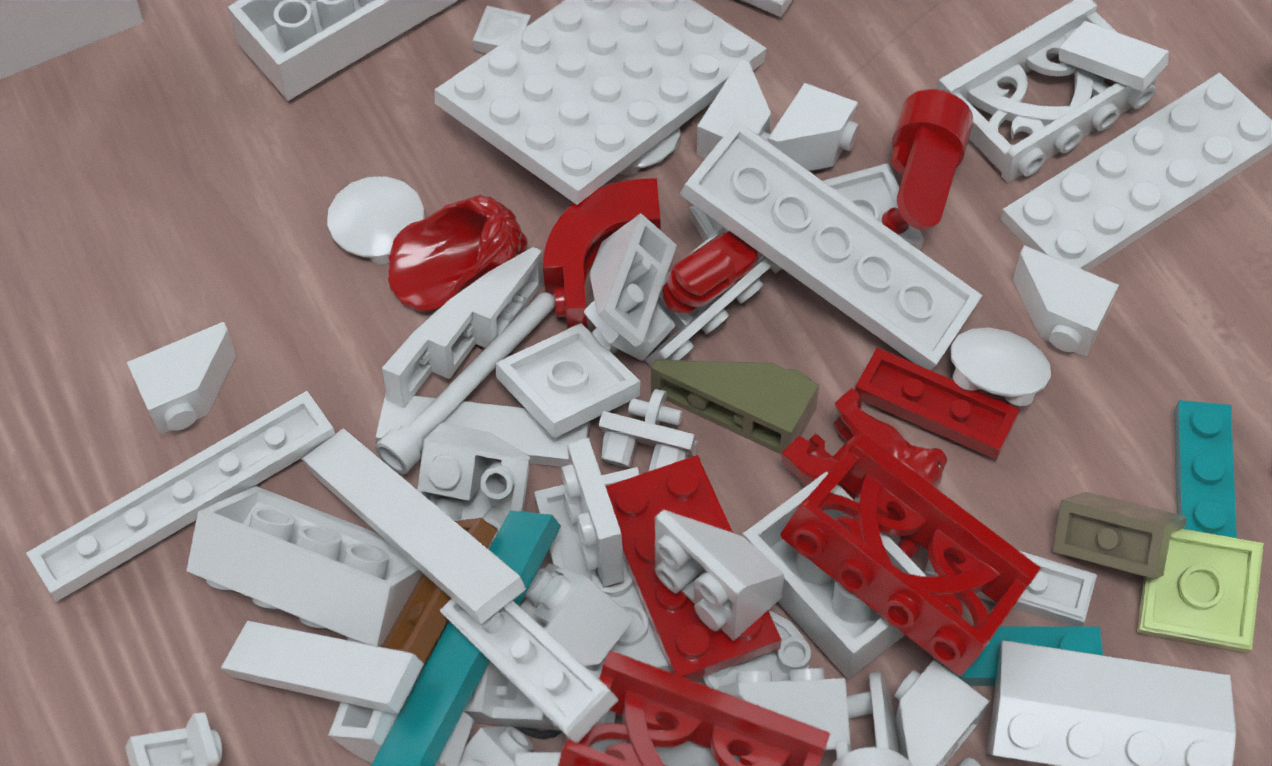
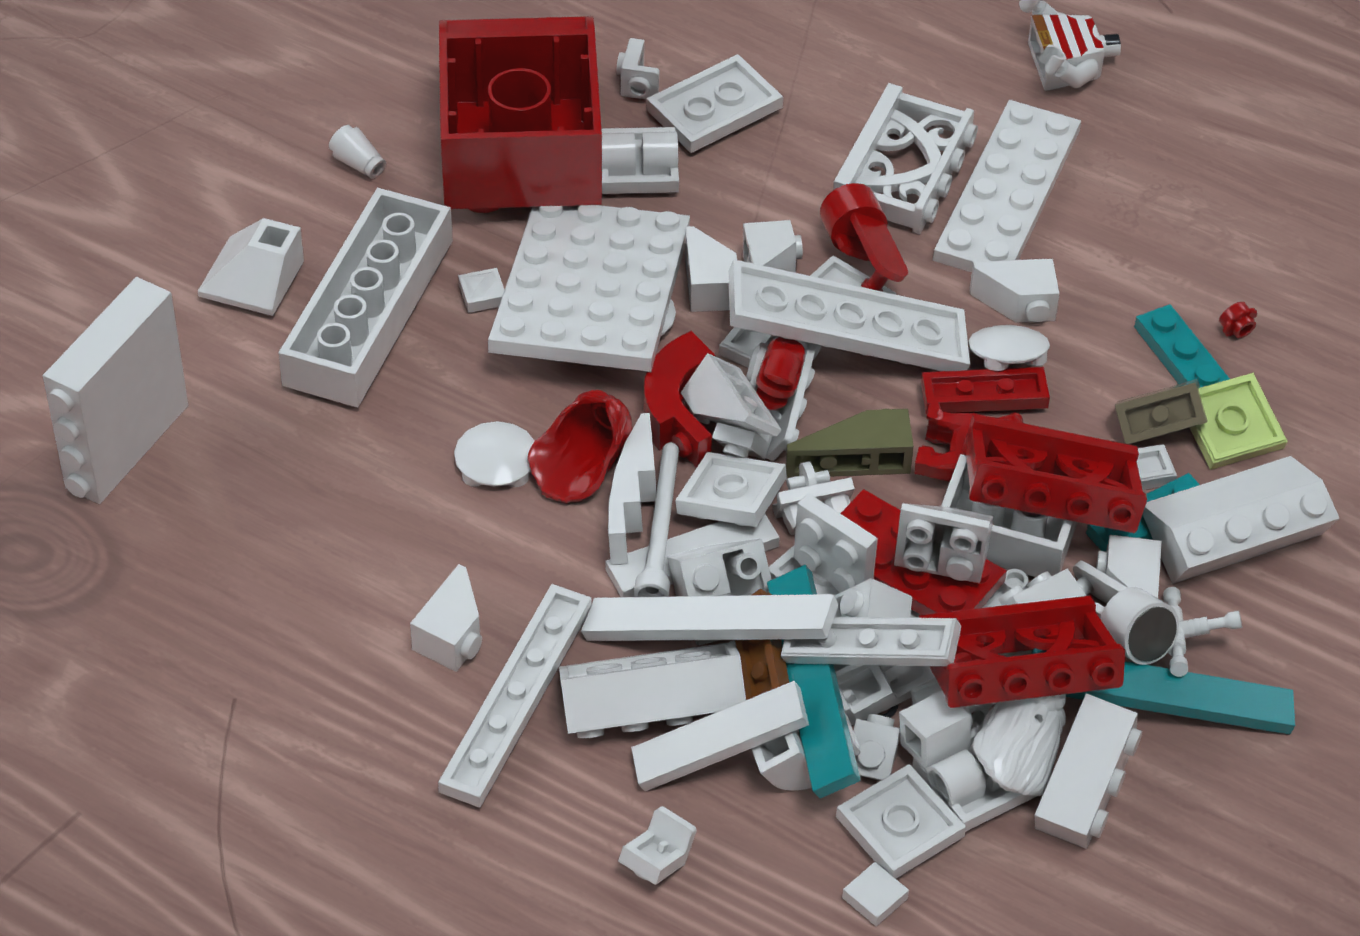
camera: 35 degrees left, 10 degrees down
white tile [1059,21,1169,92] -> none

